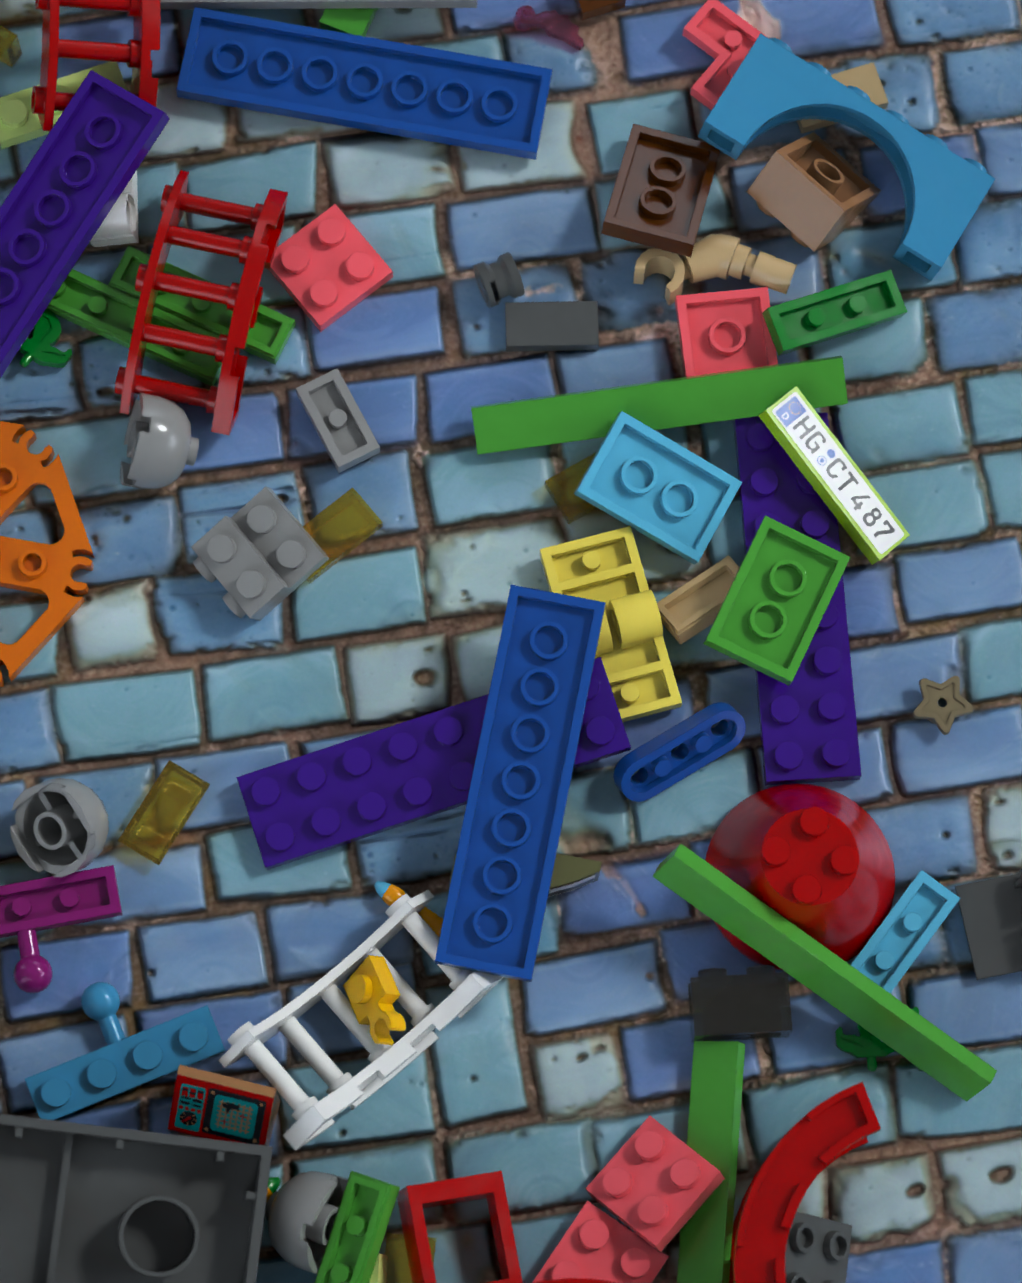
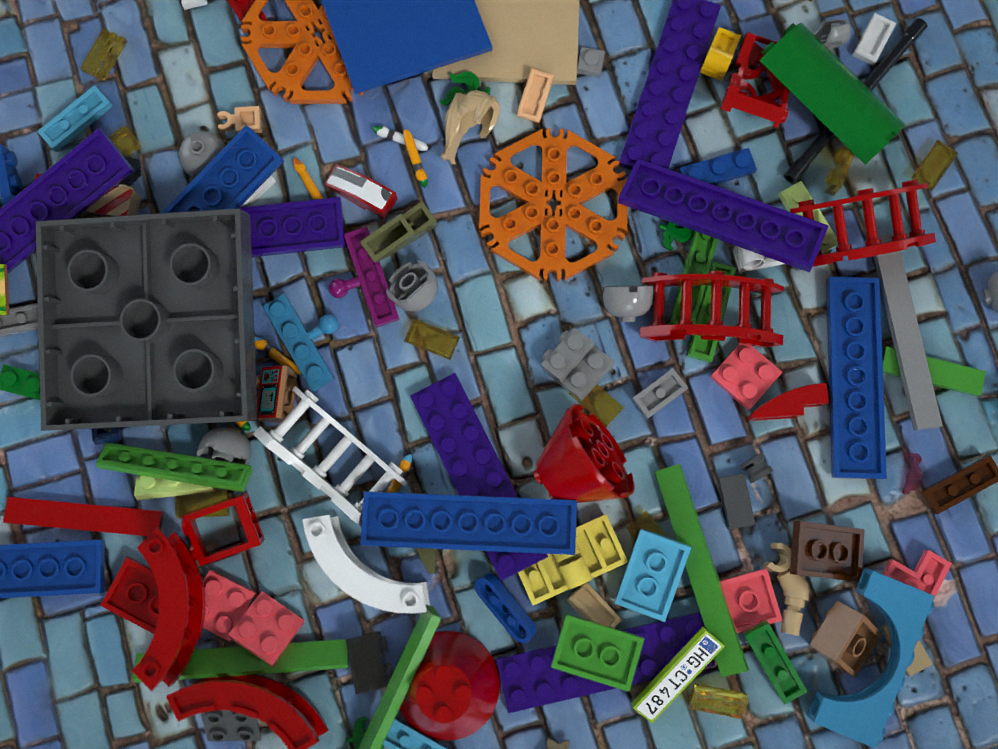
camera: 85 degrees right, 5 degrees up
yellow plate [343,955,406,1045] -> none
none -> light orange piece [255,336,301,375]
none -> white fence [302,515,430,613]
none -> red cone [533,404,635,503]
none -> clear yellow plate [688,683,748,719]
none -> red slope [746,383,829,421]

